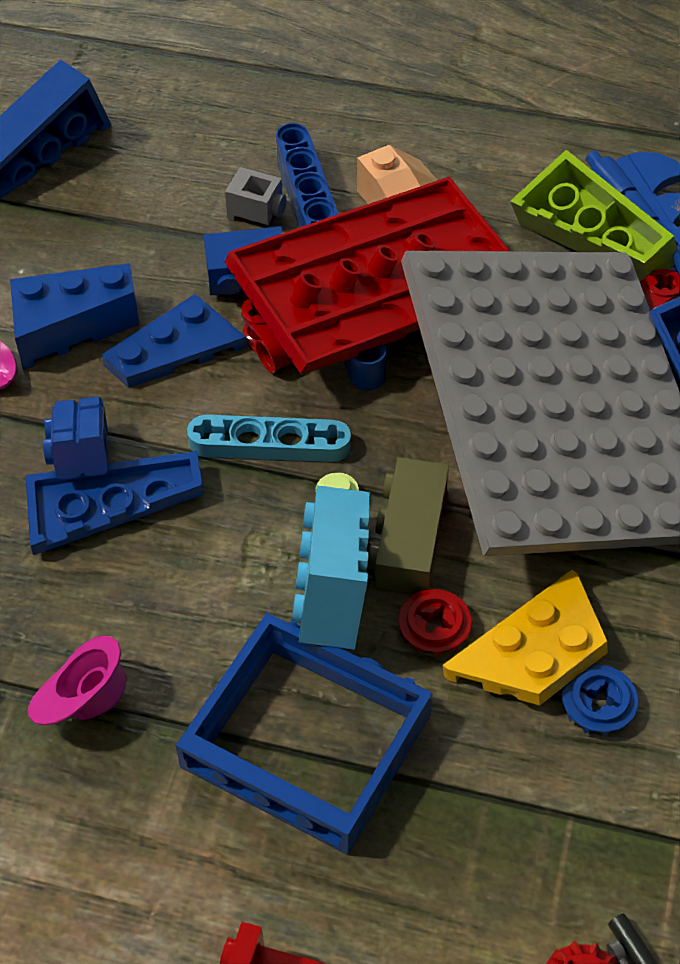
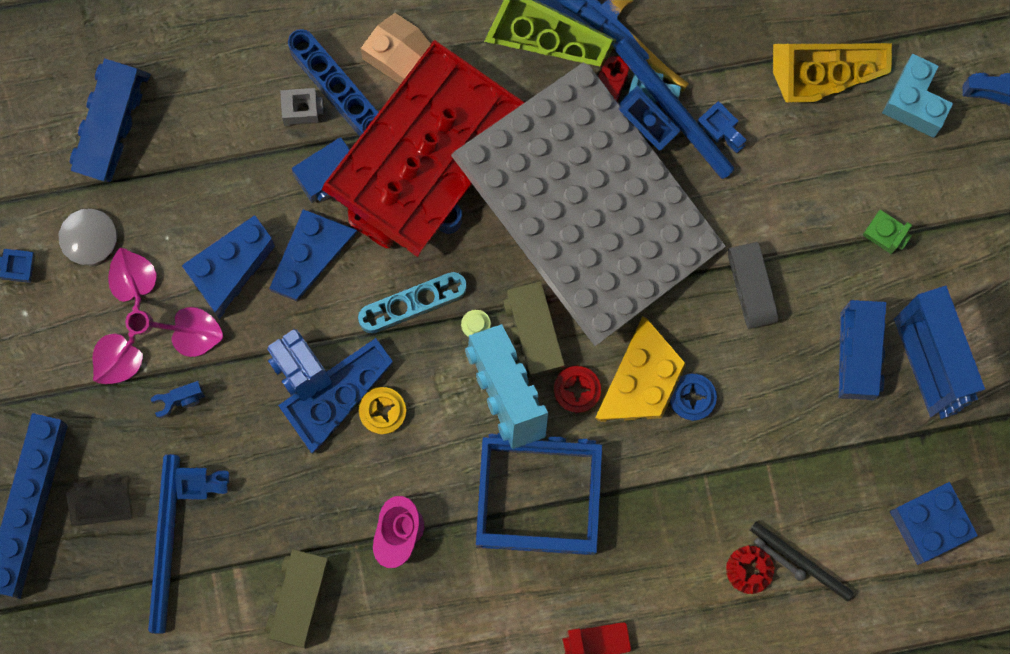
camera: 30 degrees left, 25 degrees up
none -> yellow gear [359,387,406,435]

